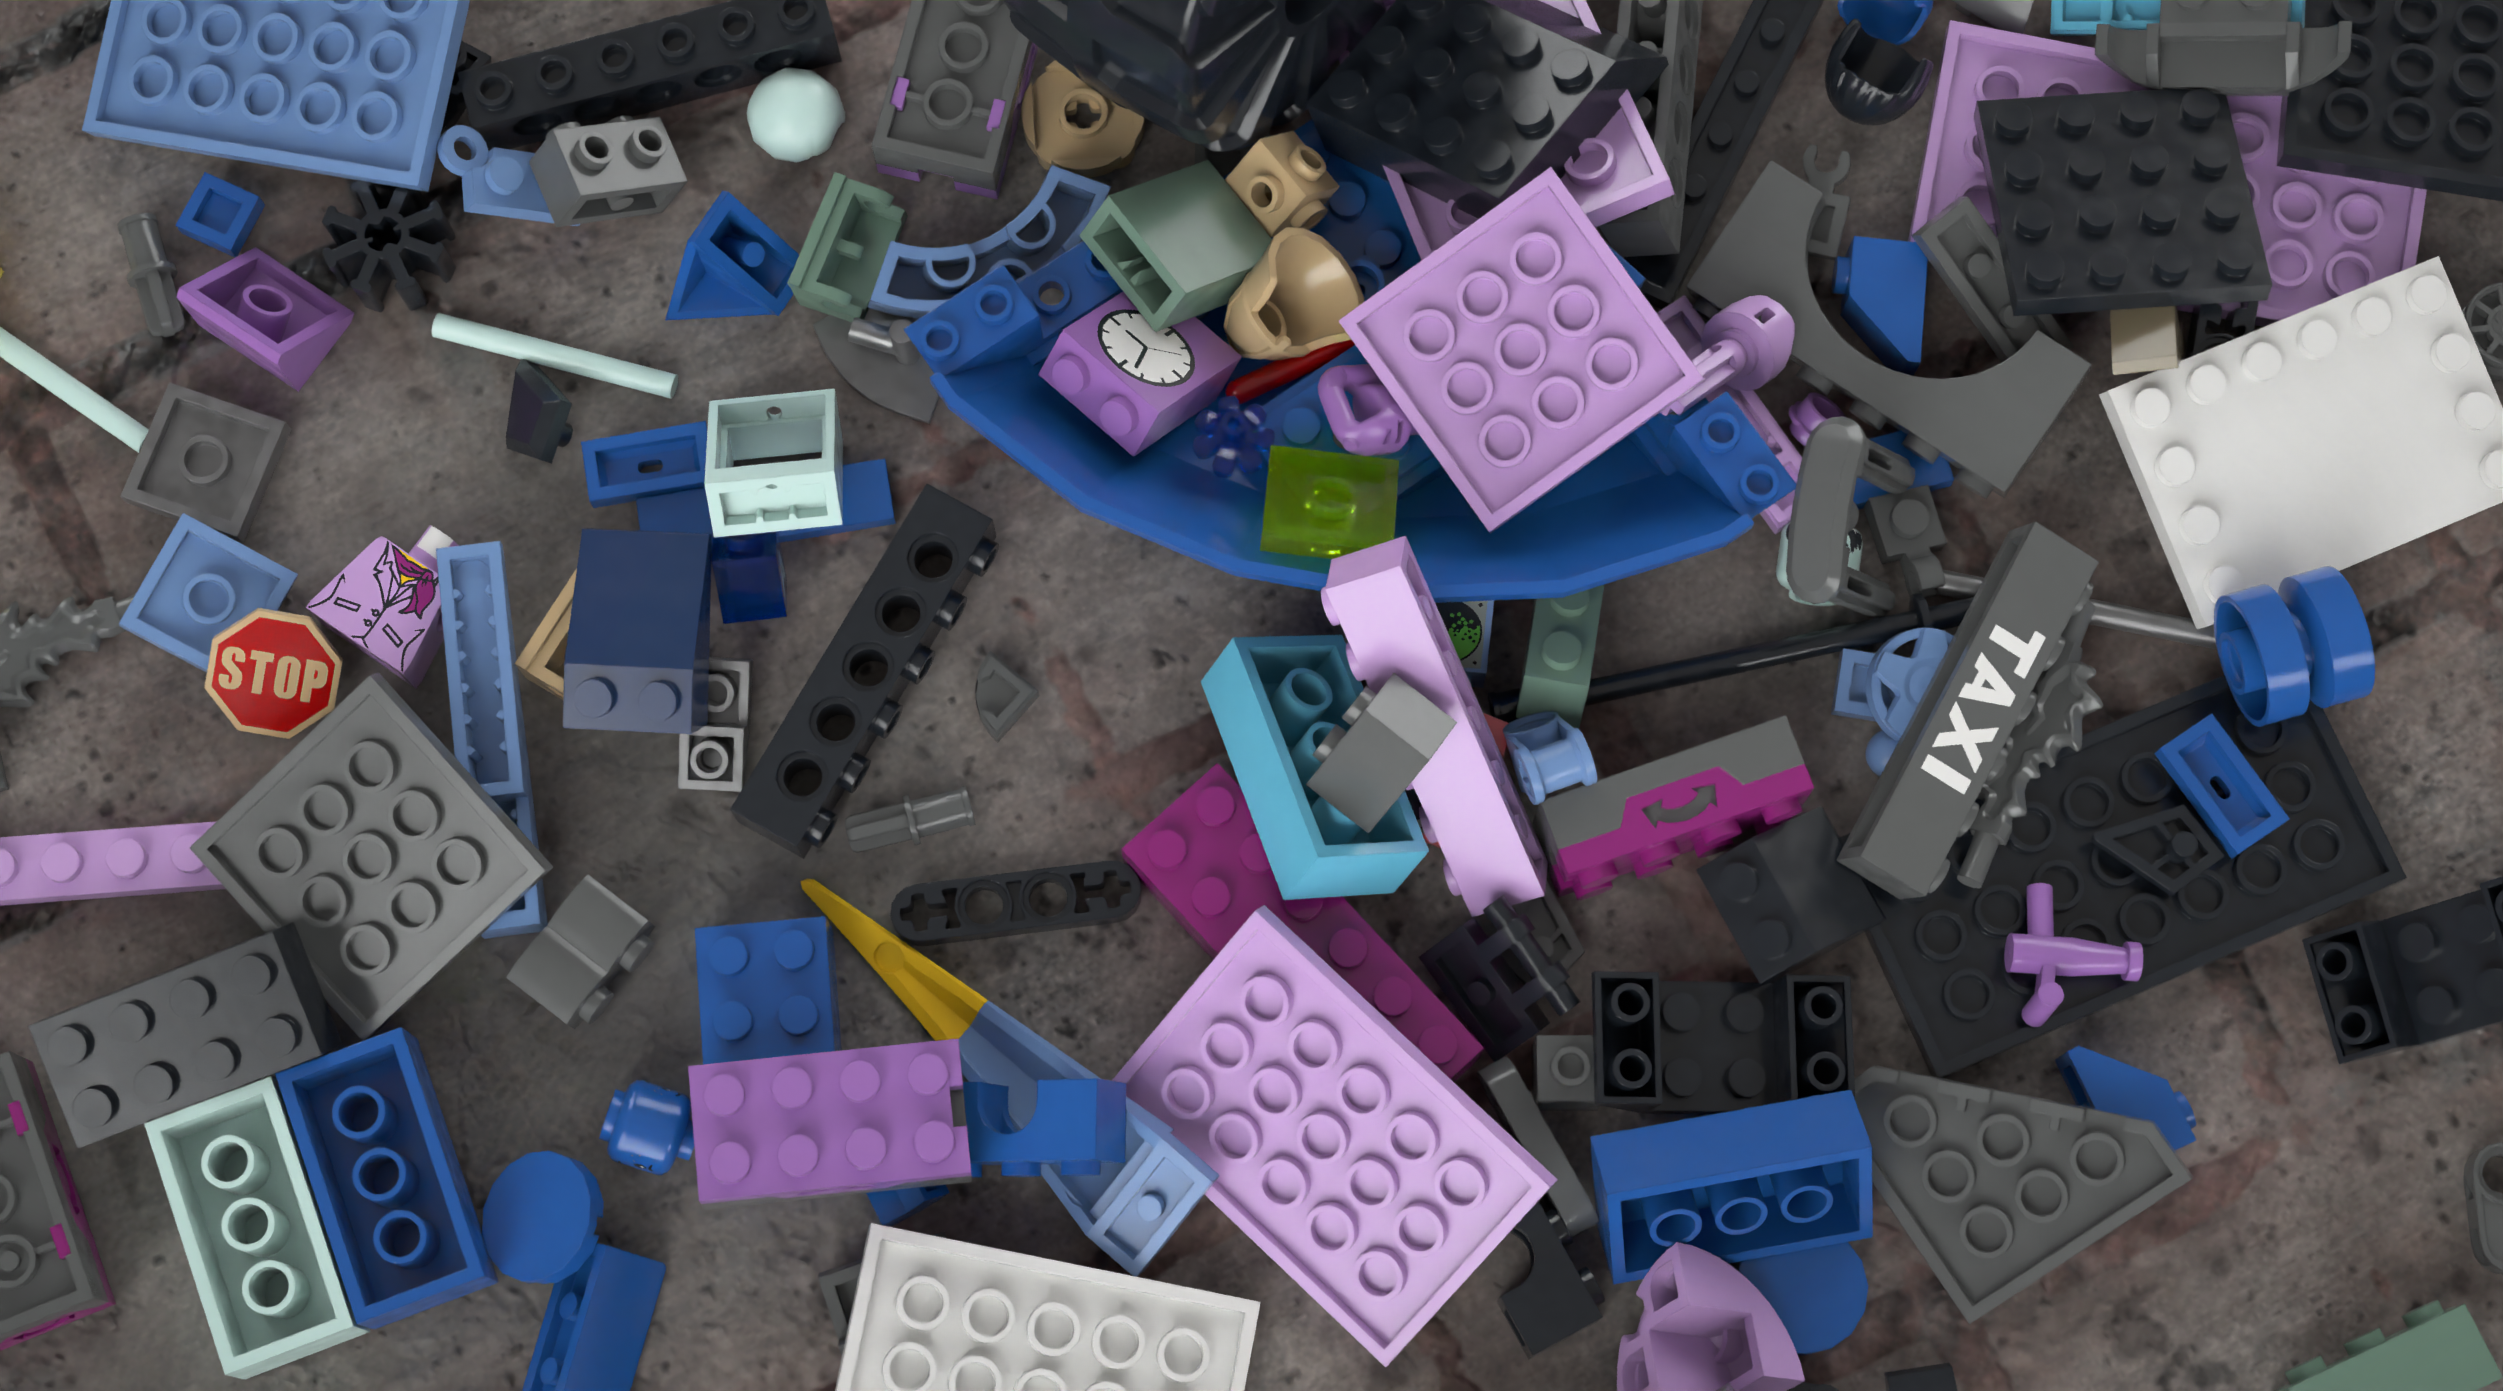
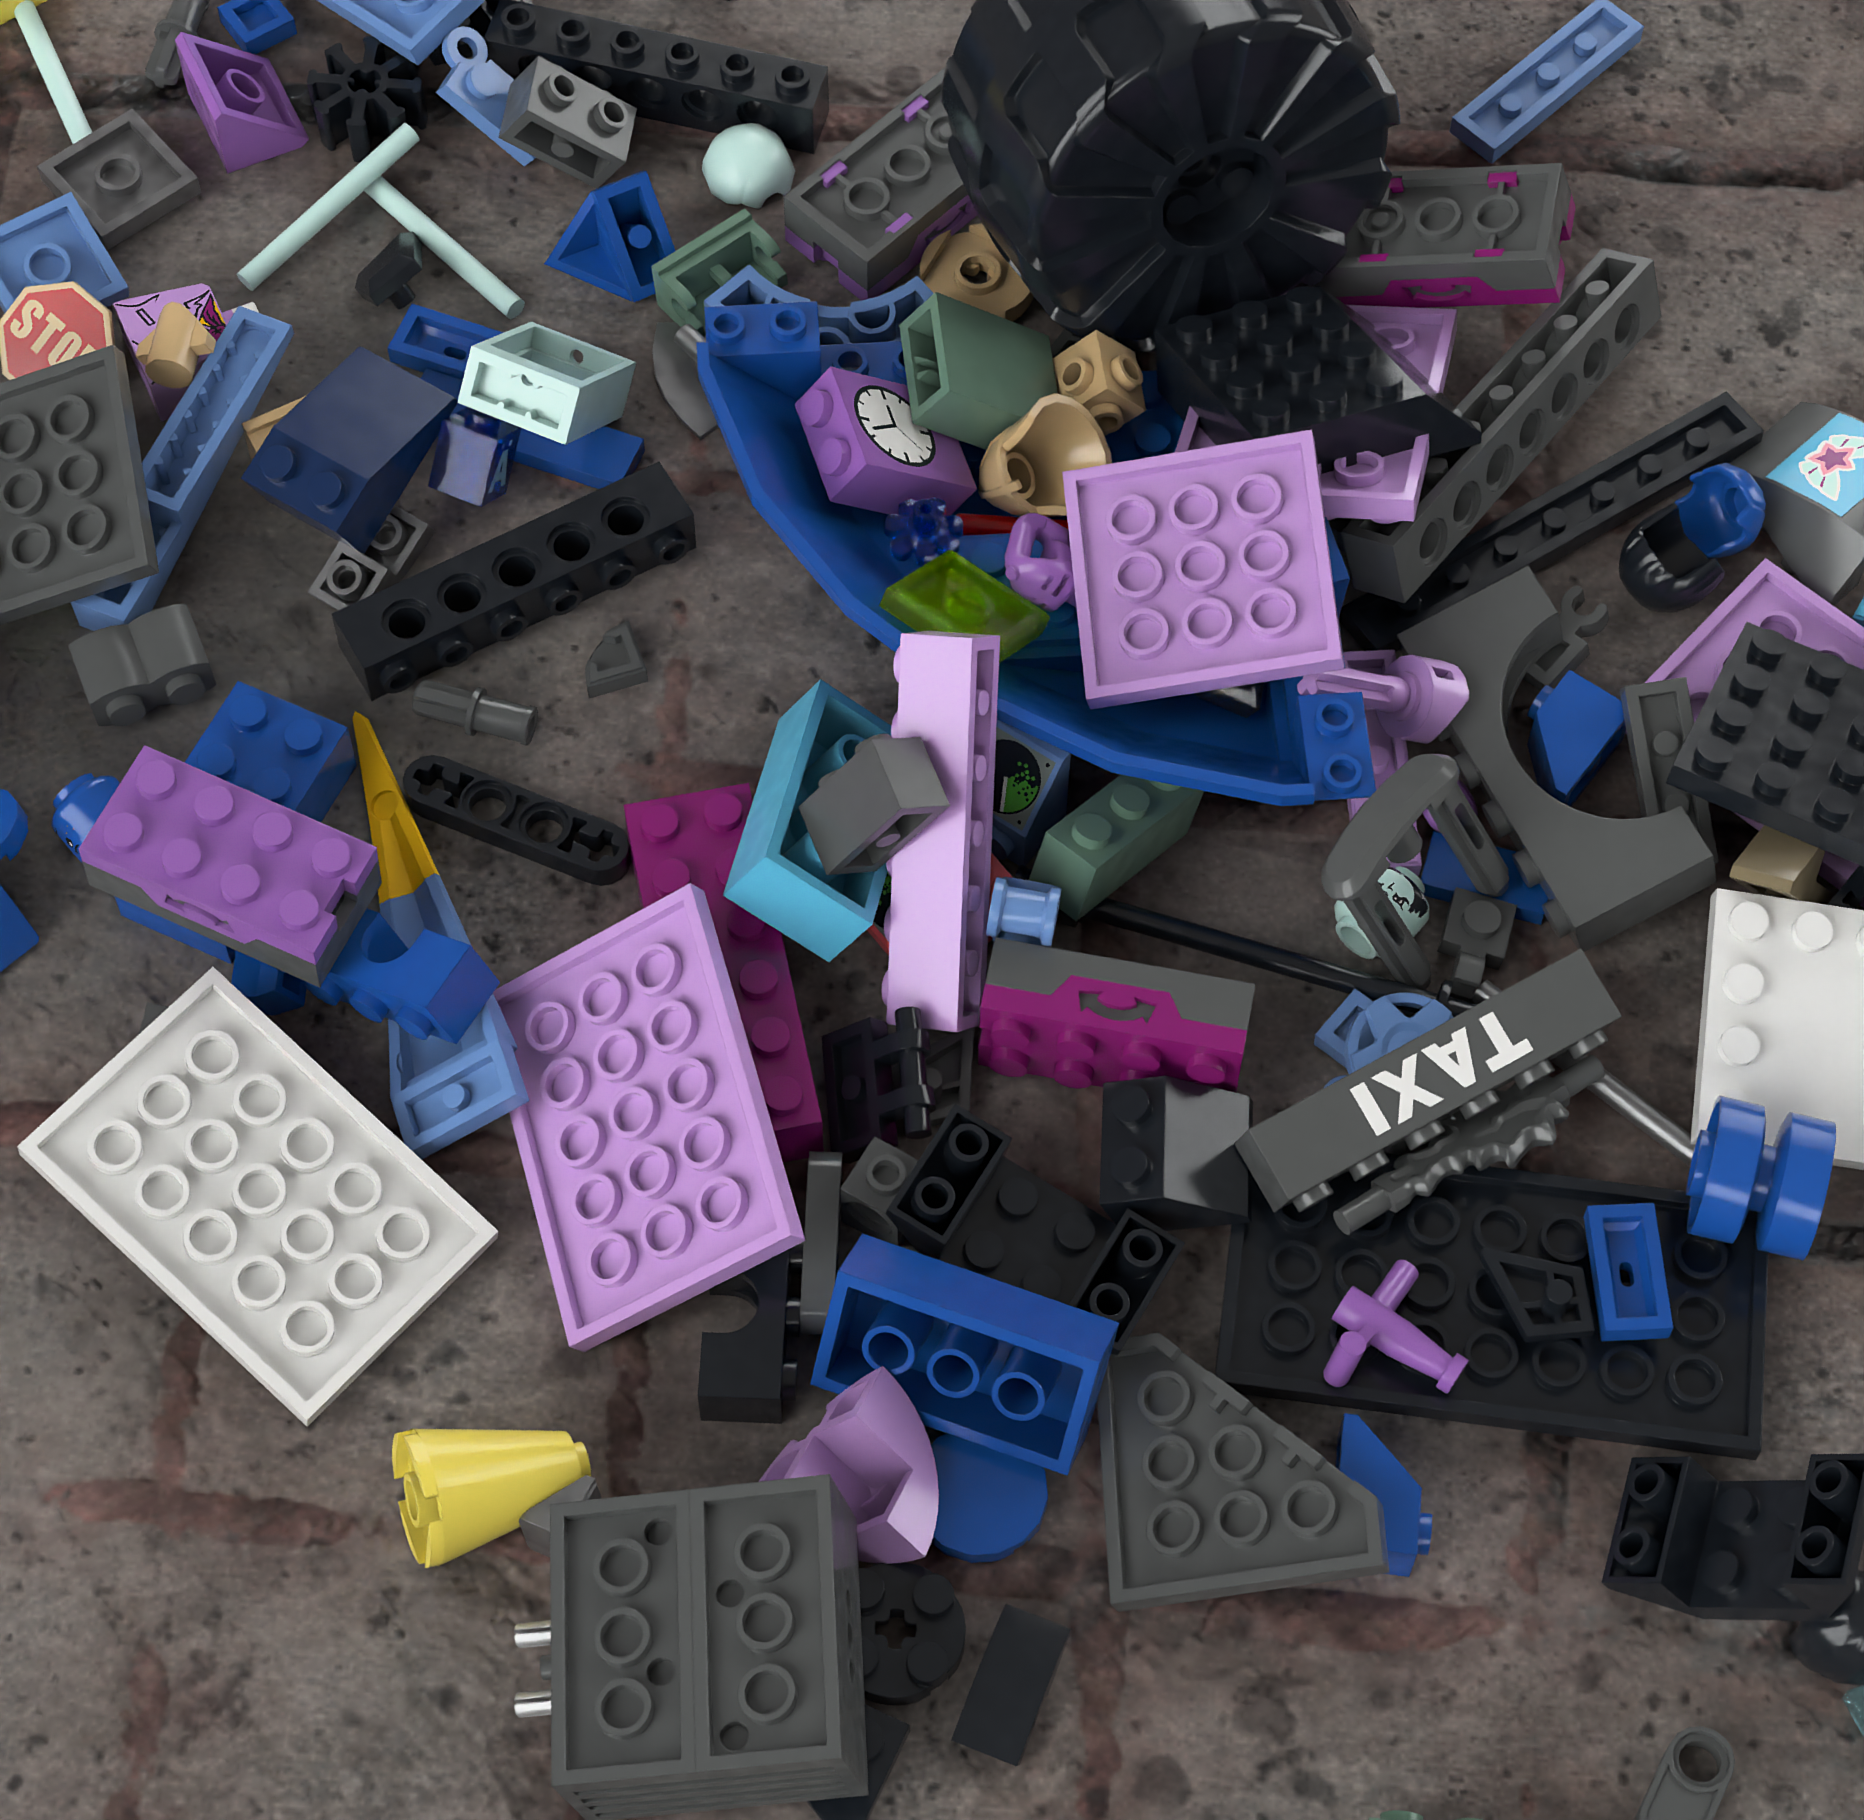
camera: 30 degrees right, 15 degrees down
none -> tan piece [135,302,216,388]
none -> light aqua bar [237,123,420,291]

